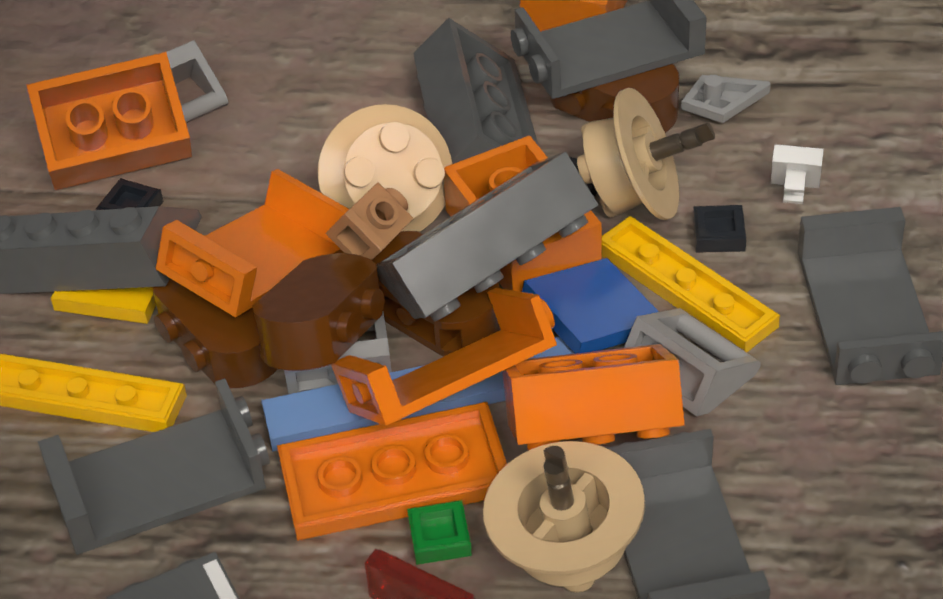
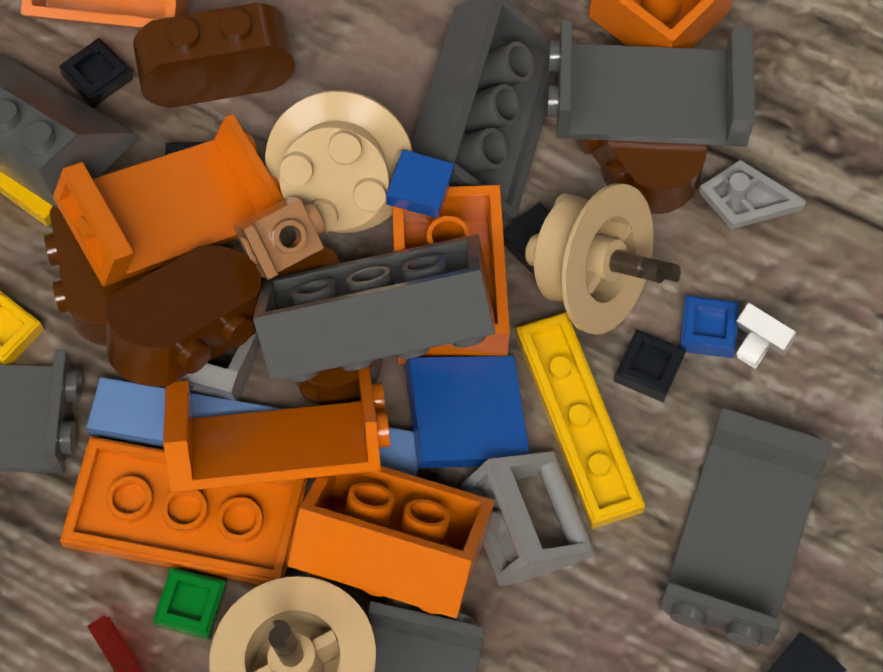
camera: 20 degrees right, 20 degrees up
none -> reddish brown brick [133,2,295,108]
none -> blue tile [386,149,455,219]
none -> blue tile [679,295,739,358]

